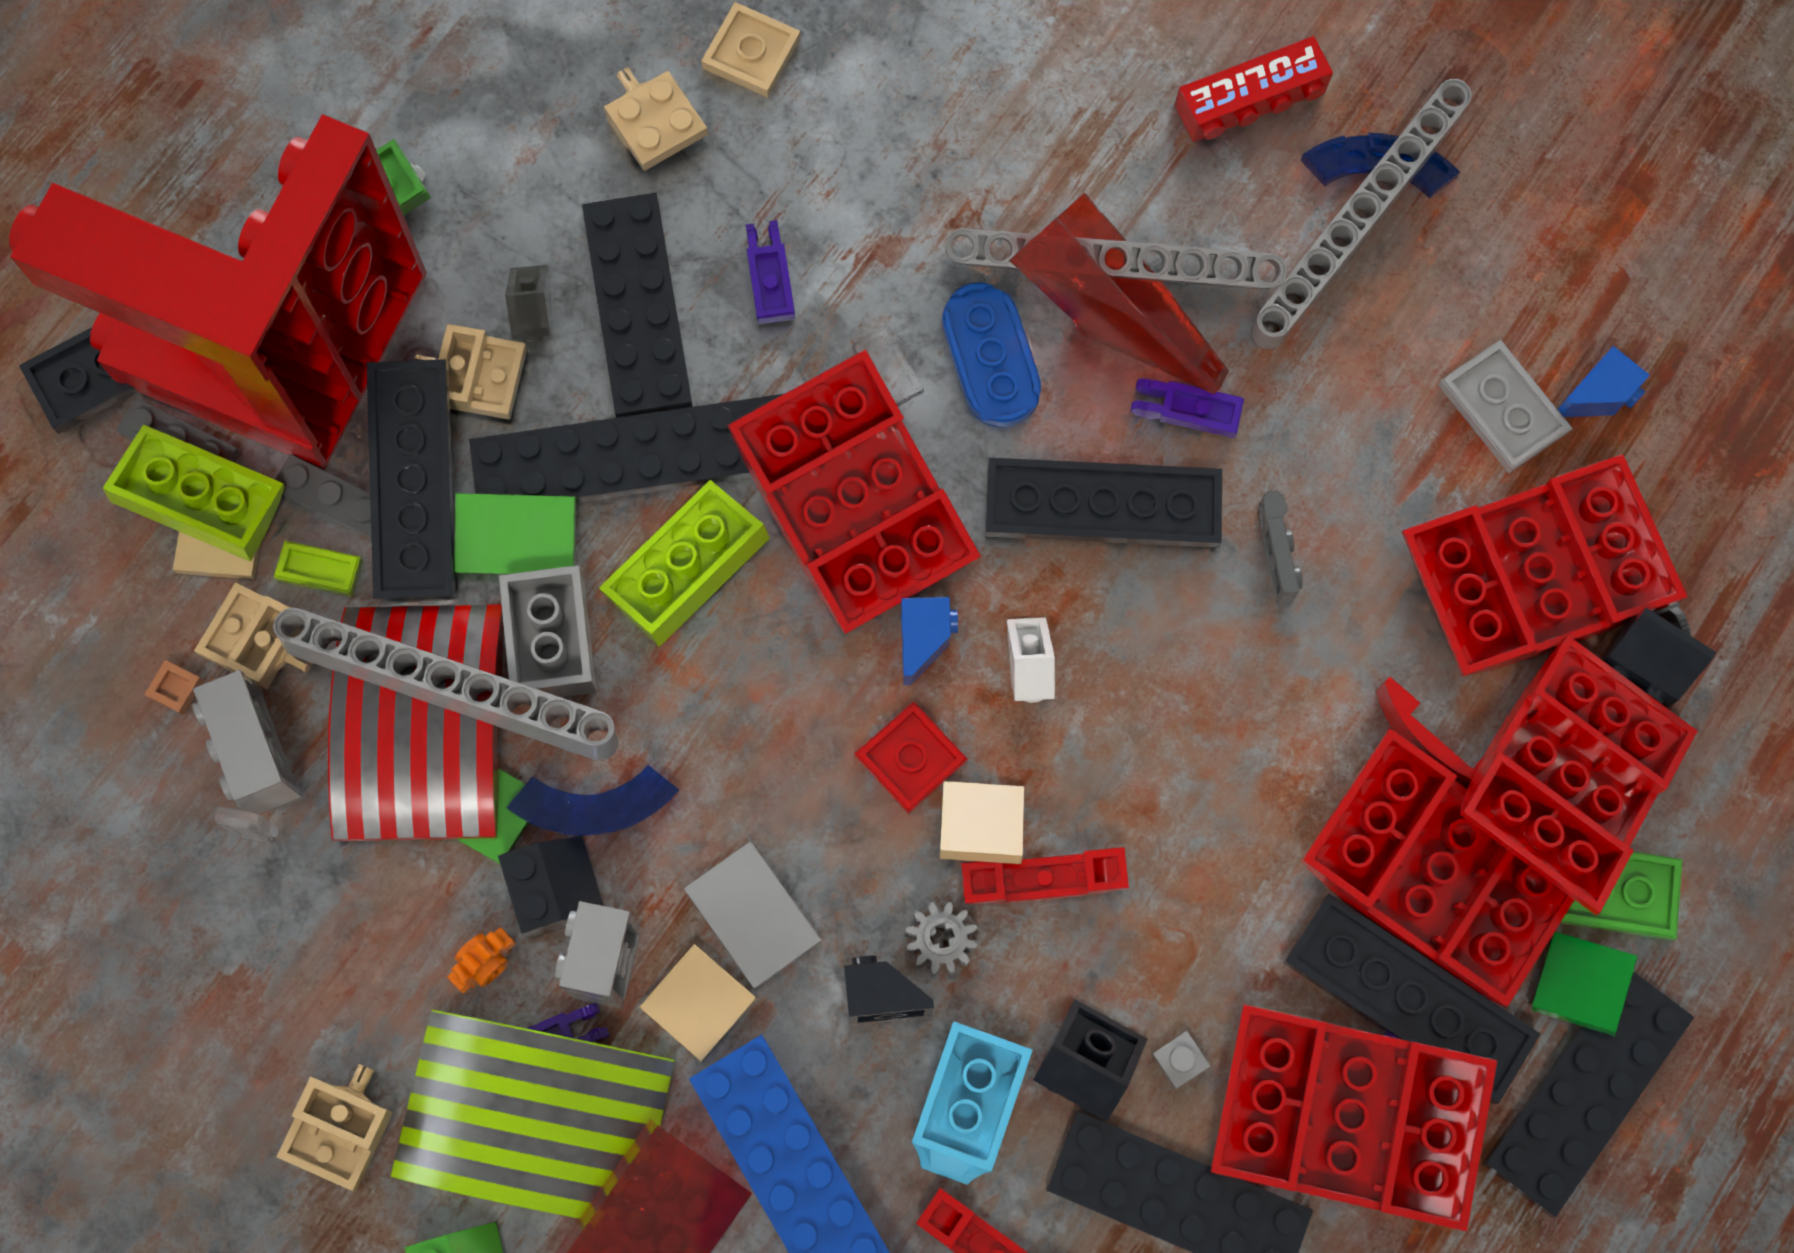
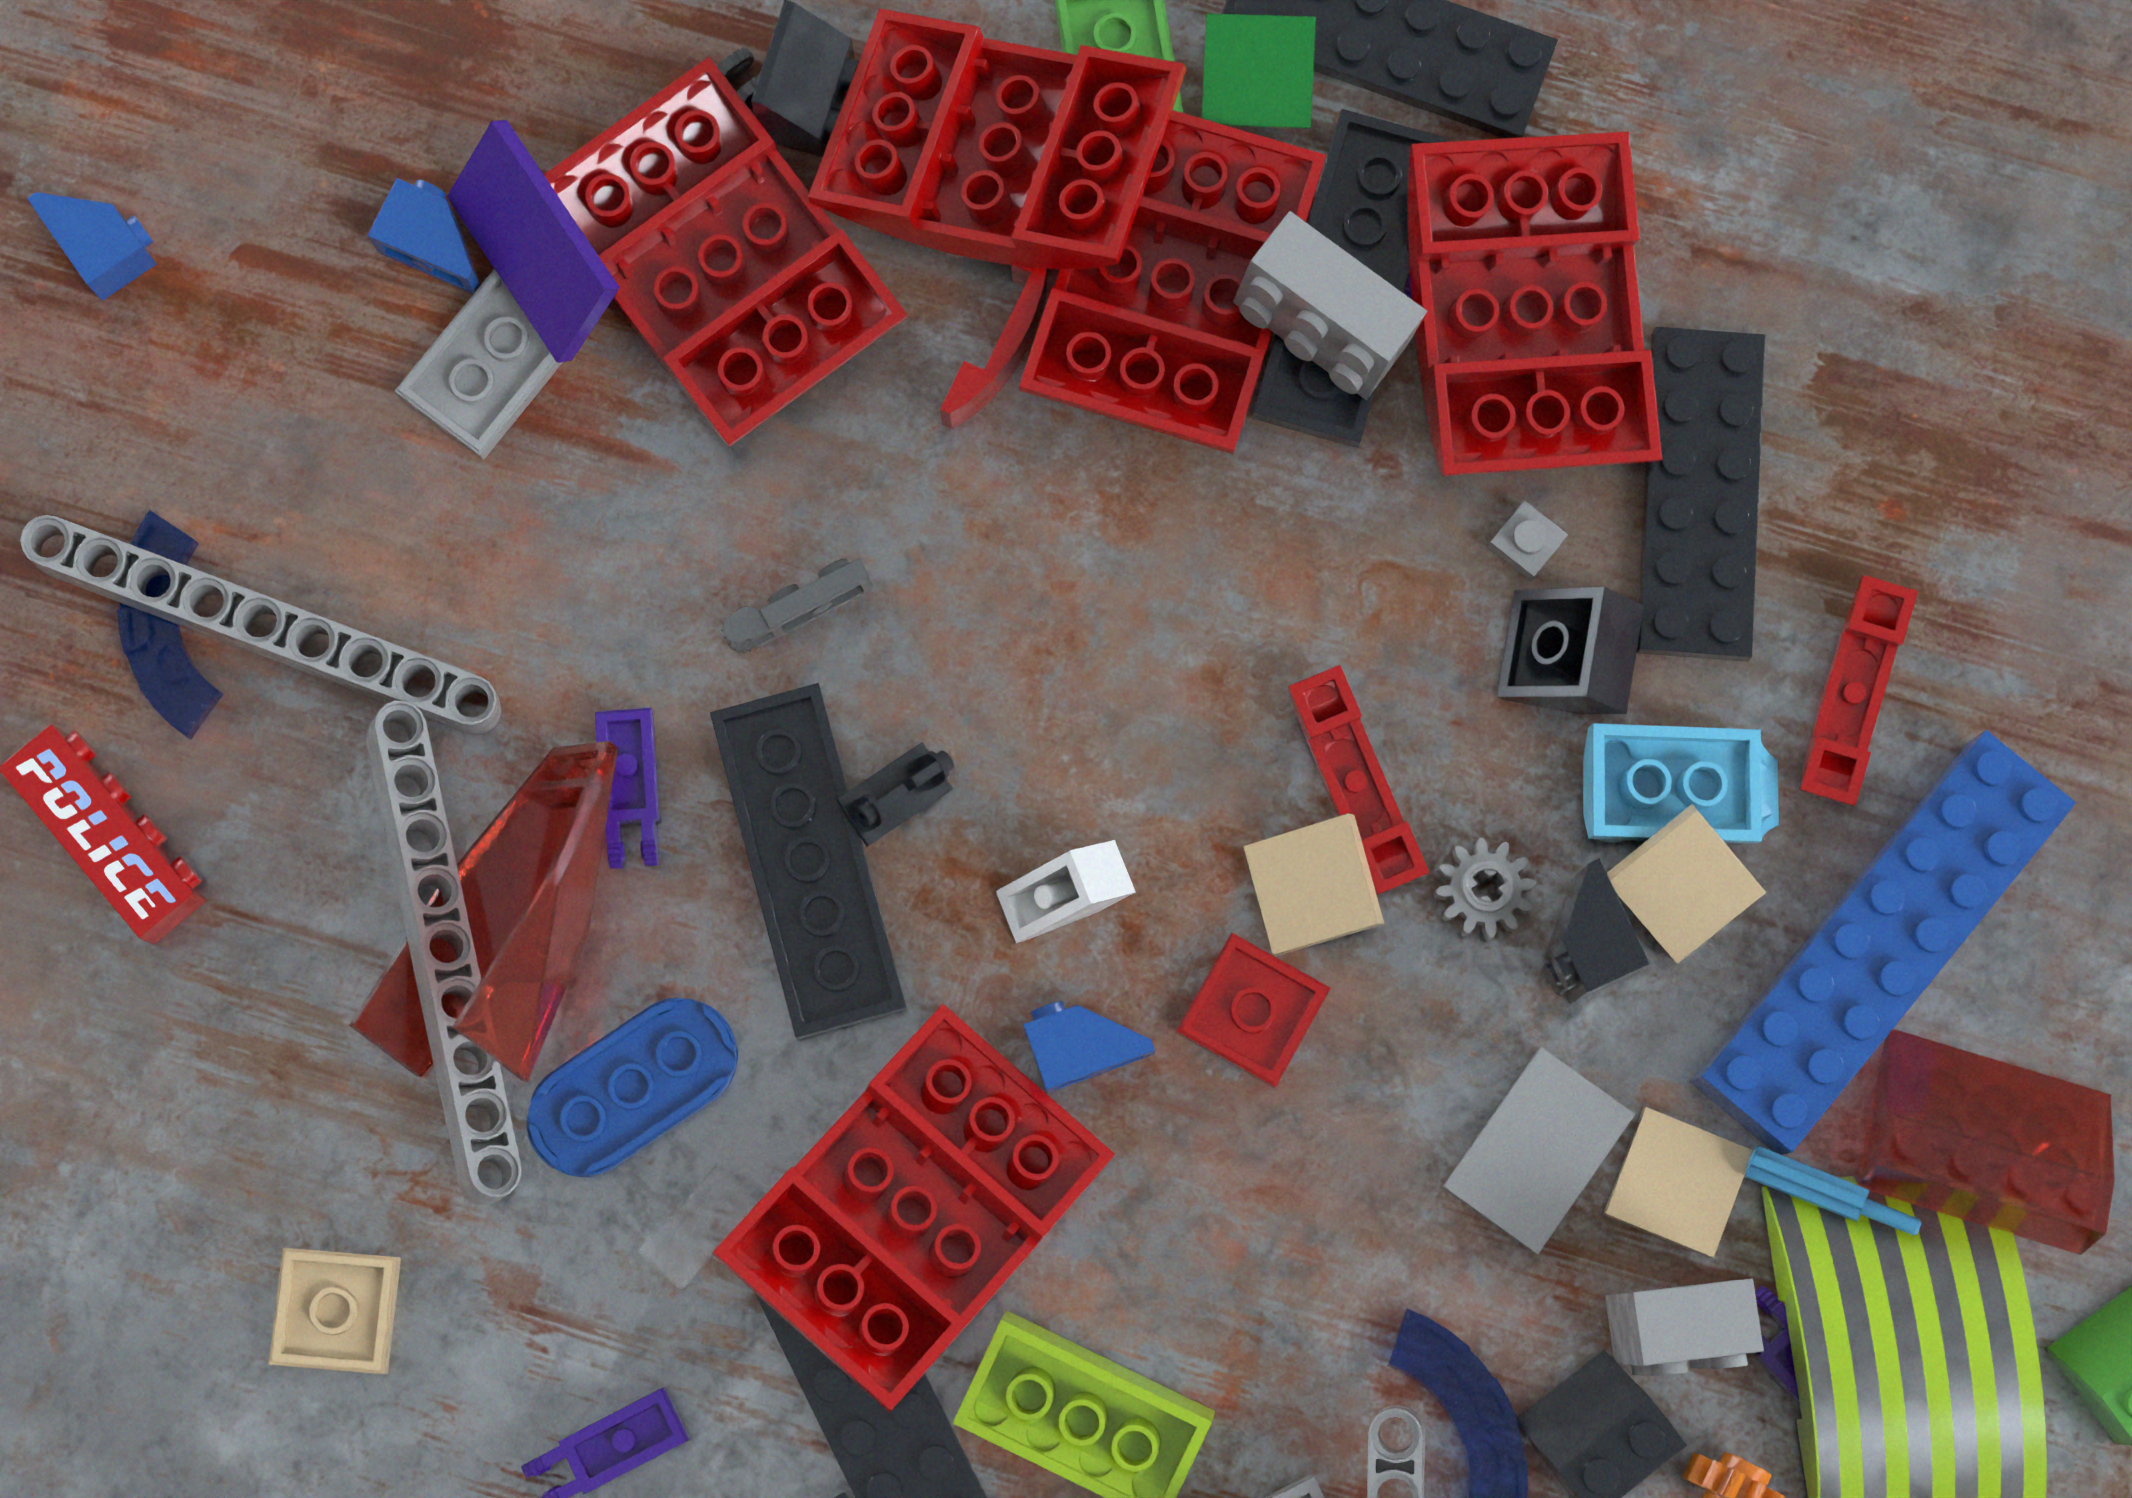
camera: 105 degrees left, 5 degrees up
none -> blue slope [27,192,157,301]
none -> tan tile [269,1248,401,1374]
none -> dark purple tile [447,120,620,363]
none -> black hinge [836,742,954,847]
none -> light grey brick [1233,211,1427,400]
none -> tan tile [1607,804,1766,964]
none -> dark azure axle [1745,1145,1922,1236]

